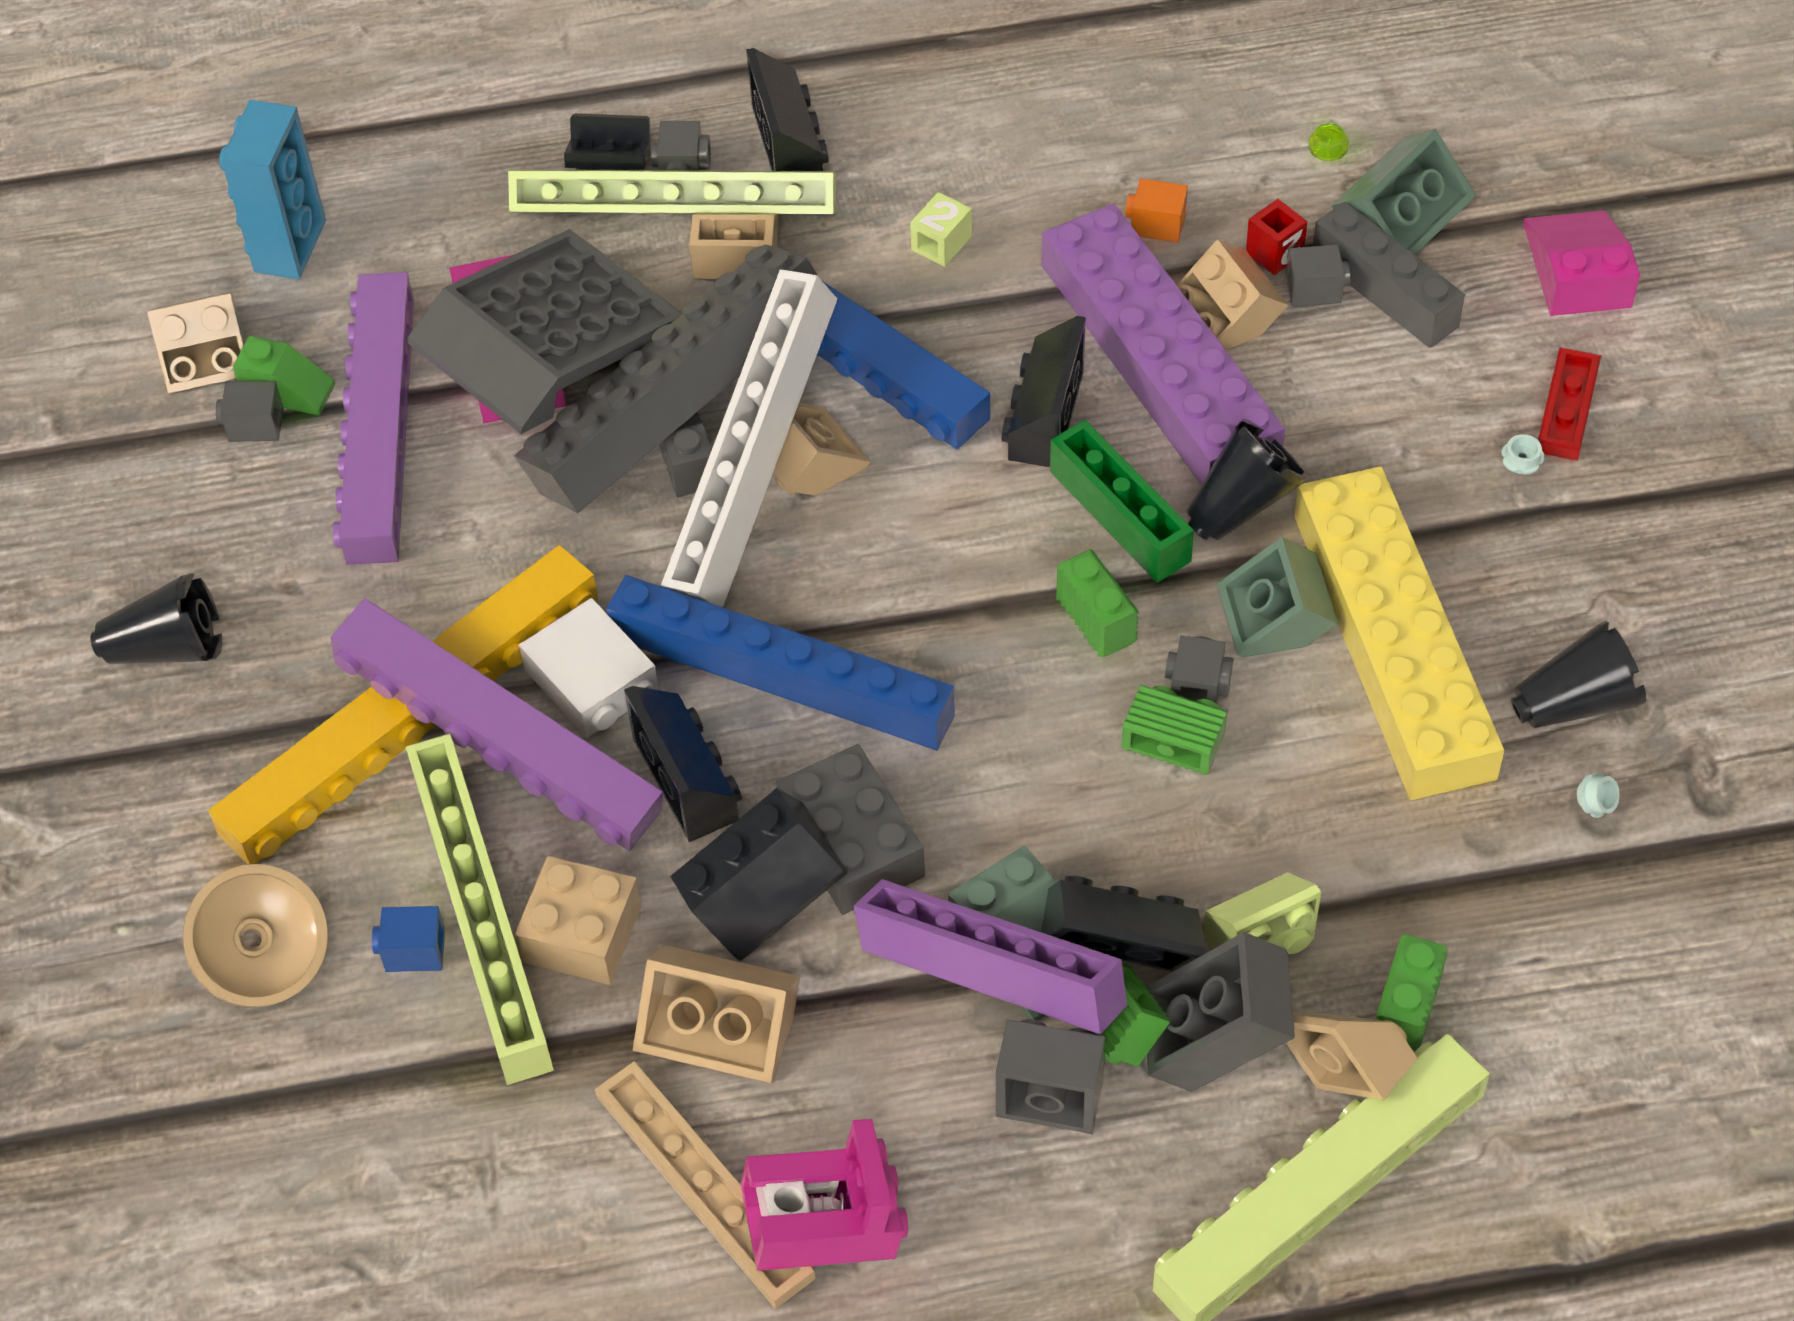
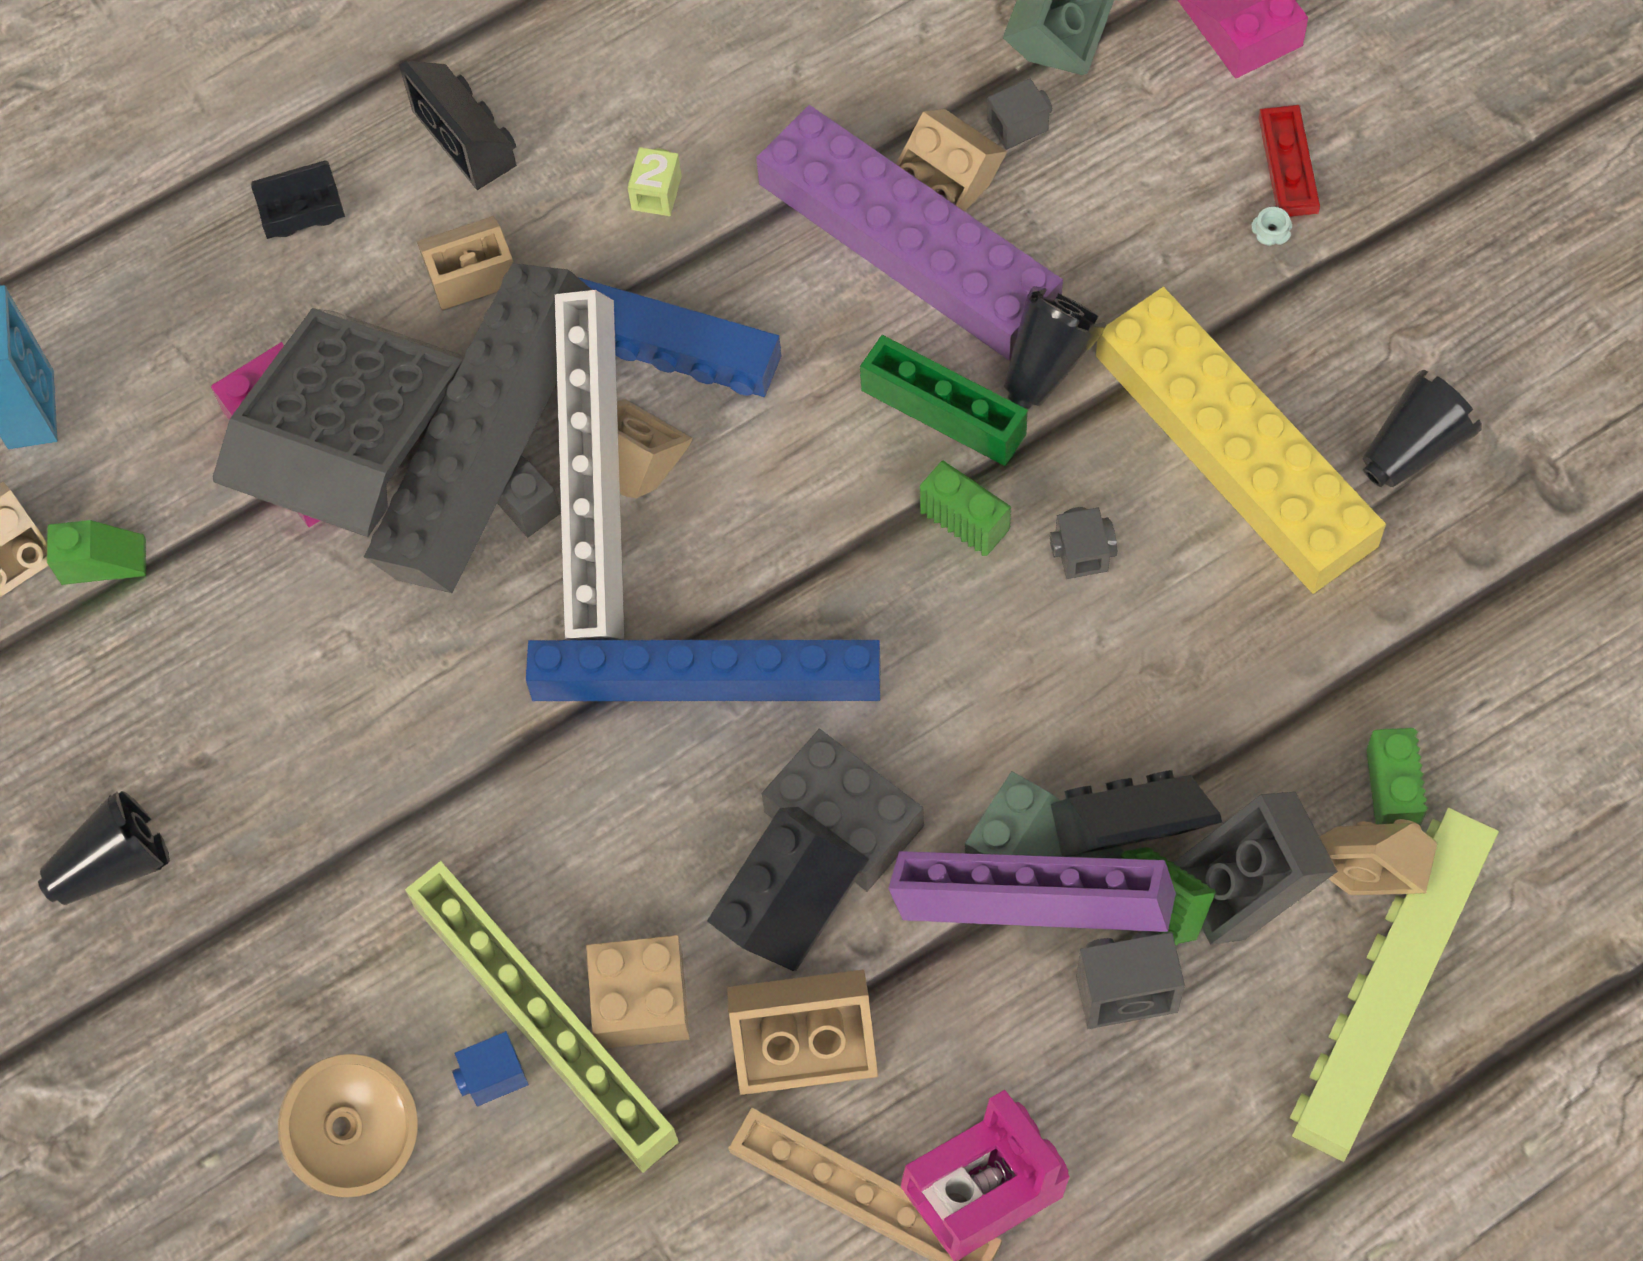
camera: 20 degrees left, 10 degrees up
yellow brick [208,545,599,865] -> none
dark grey brick [216,381,284,442] -> none
medium lavender brick [331,598,663,852] -> none
medium lavender brick [333,272,414,565] -> none
yellowish green brick [508,169,836,214] -> none
white brick [519,598,659,739] -> none
black slope [624,686,742,842] -> none
dark grey brick [651,121,711,170] -> none
black slope [1001,316,1086,467] -> none
bright green brick [1122,684,1228,775] -> none
orange brick [1125,178,1188,243] -> none
yellowish green slope [1203,872,1321,954] -> none
sand green slope [1217,537,1338,657] -> none
red brick [1246,199,1308,275] -> none
dark grey brick [1313,202,1465,348] -> none
light aqua plate [1577,772,1620,818] -> none

